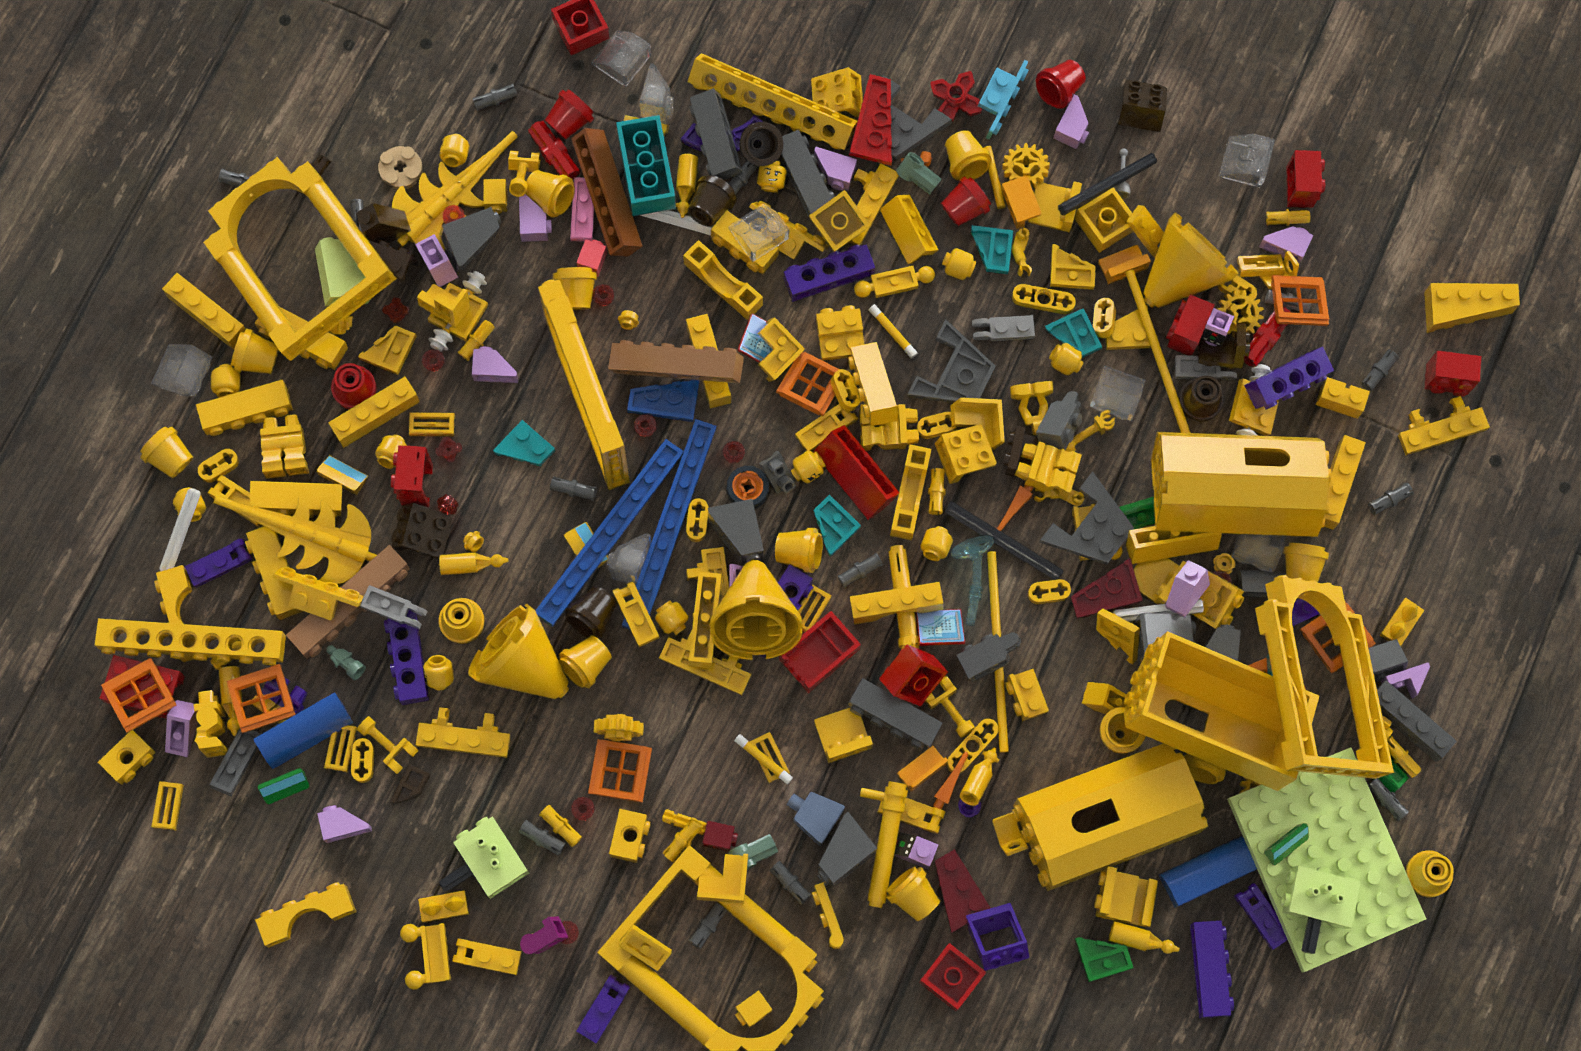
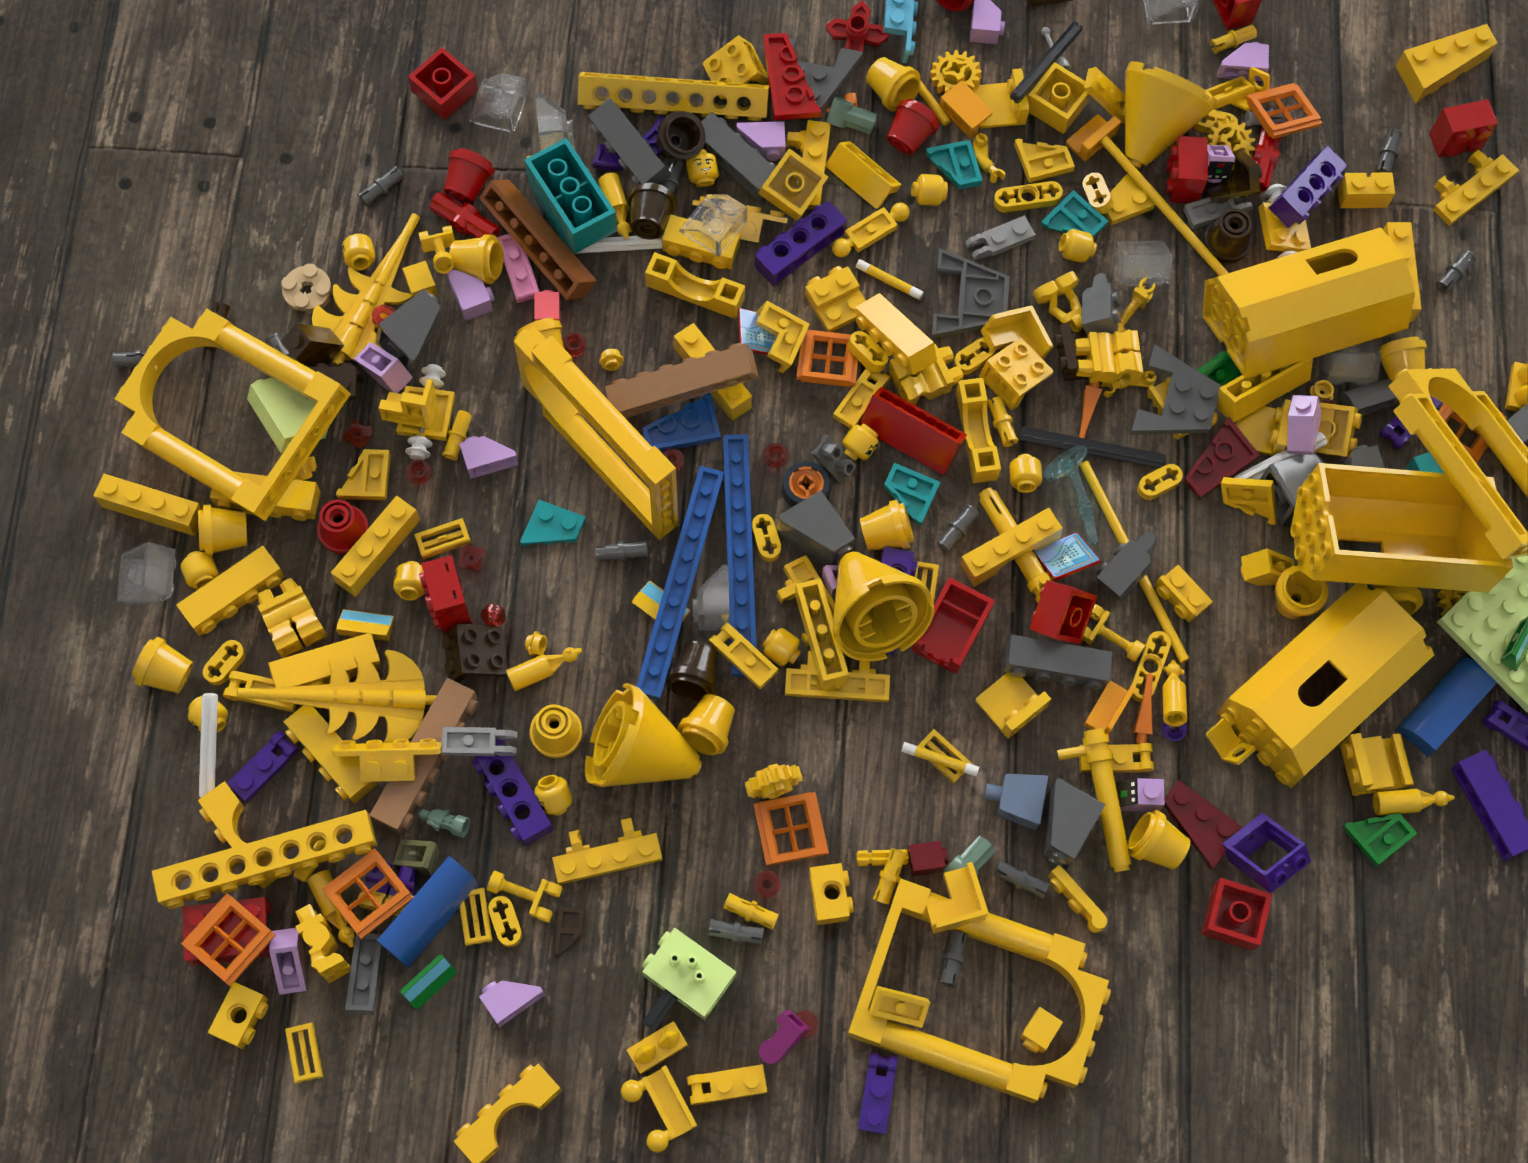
camera: 20 degrees left, 5 degrees down
none -> olive slope [392,840,441,876]

